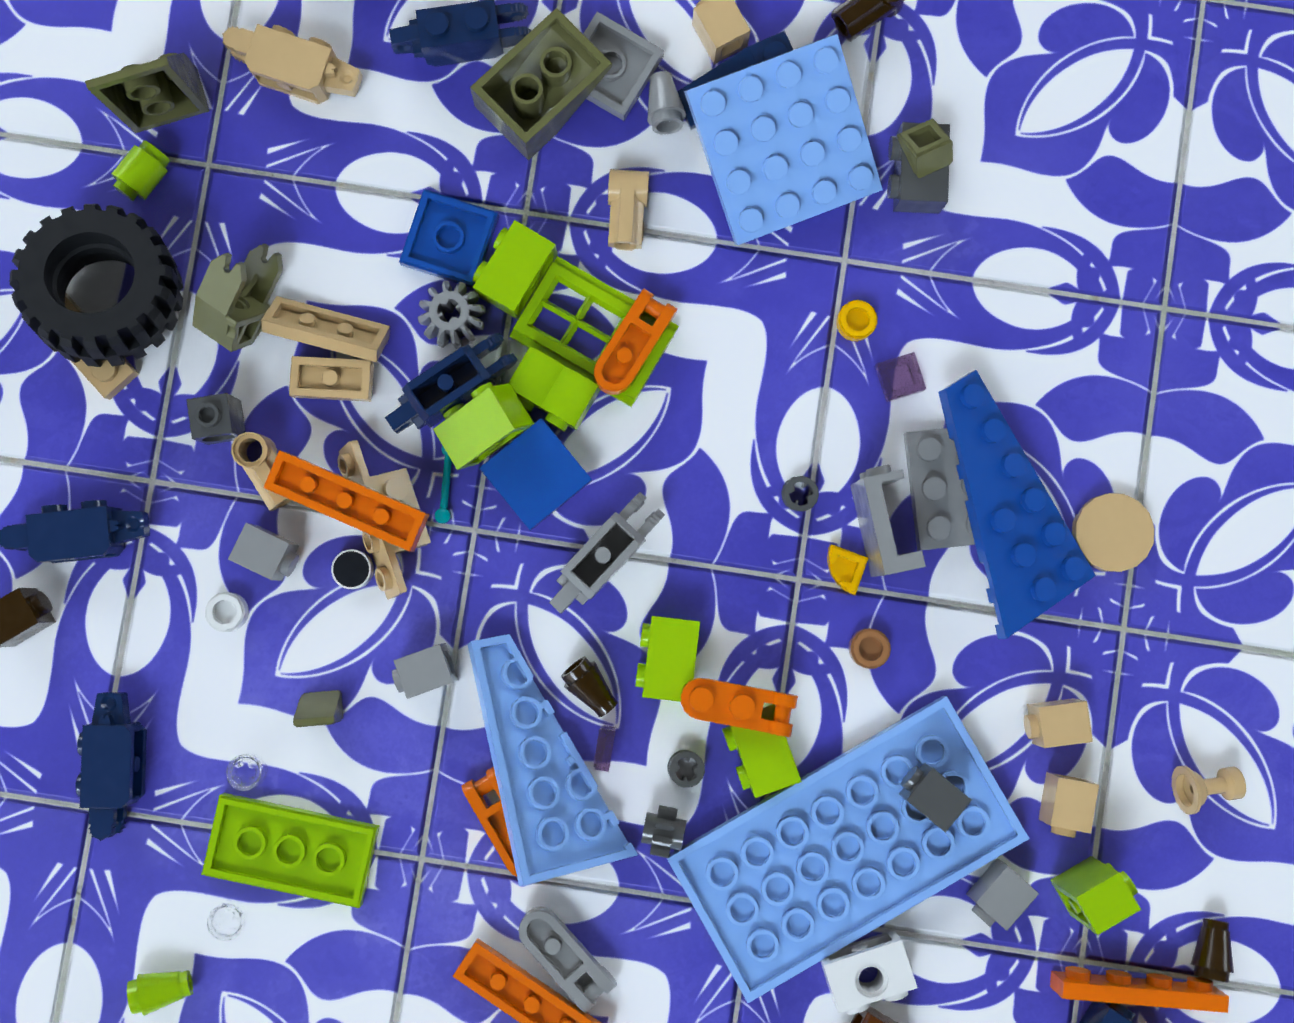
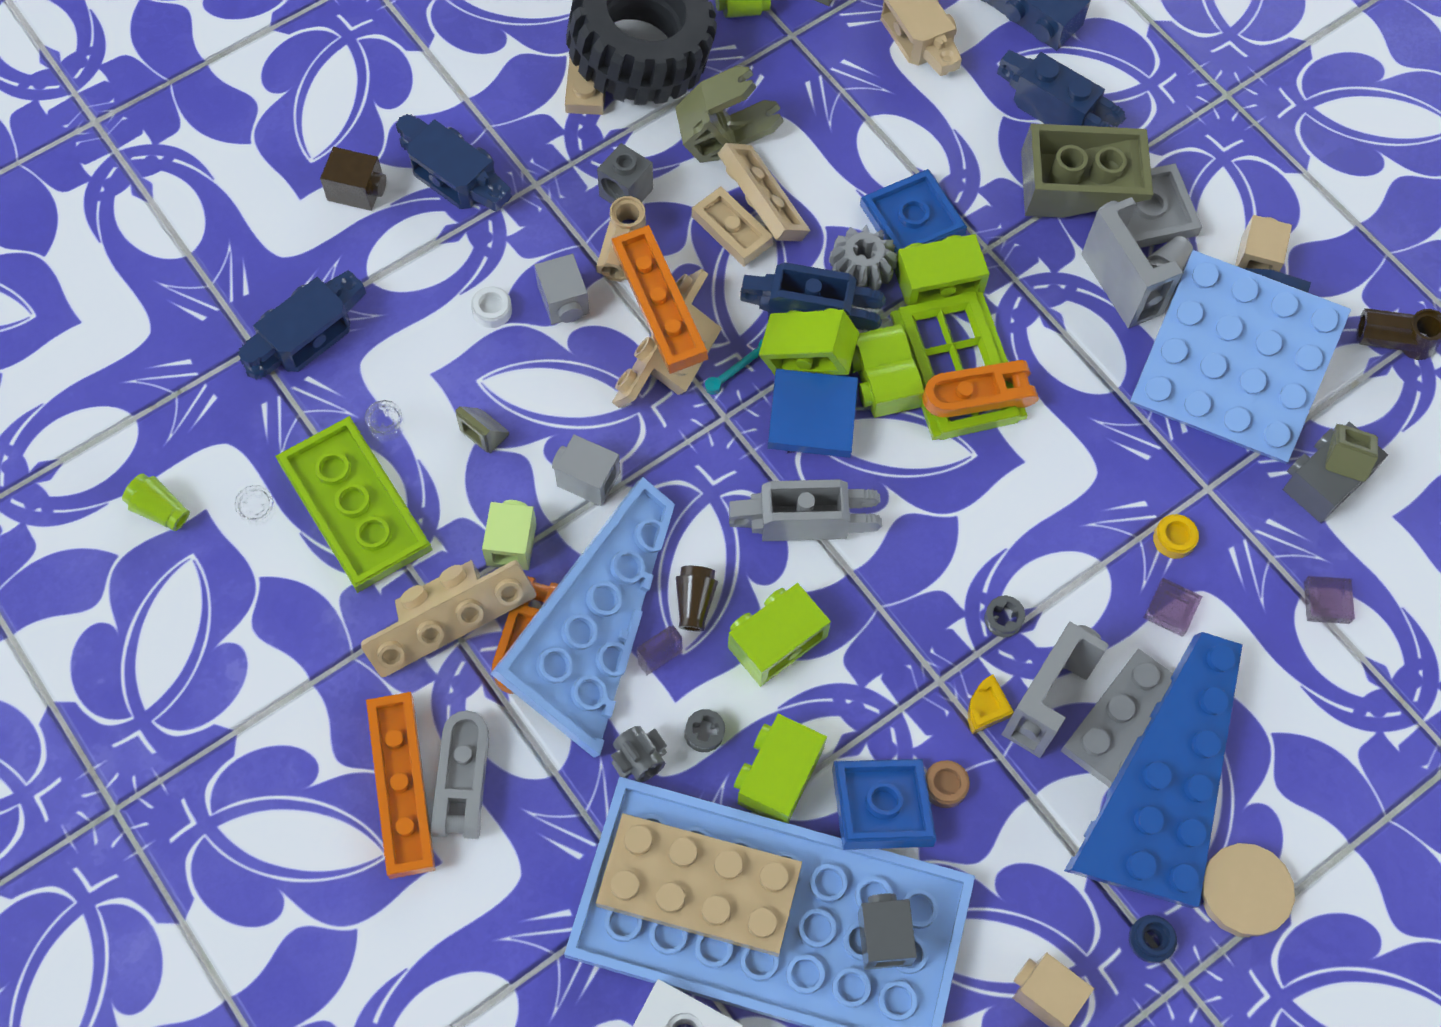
camera: 45 degrees right, 20 degrees down
black tile [331,549,374,589] -> none
tan piece [608,169,649,251] -> none
orange plate [681,678,798,737] -> none
none -> tan bracket [361,560,536,677]
none -> yellowish green brick [482,500,537,570]
none -> tan plate [596,813,802,957]
none -> blue tile [832,759,936,850]
none -> light grey panel [1081,197,1183,329]
none -> dark blue plate [1129,915,1177,963]
none -> clear purple tile [1304,576,1355,624]

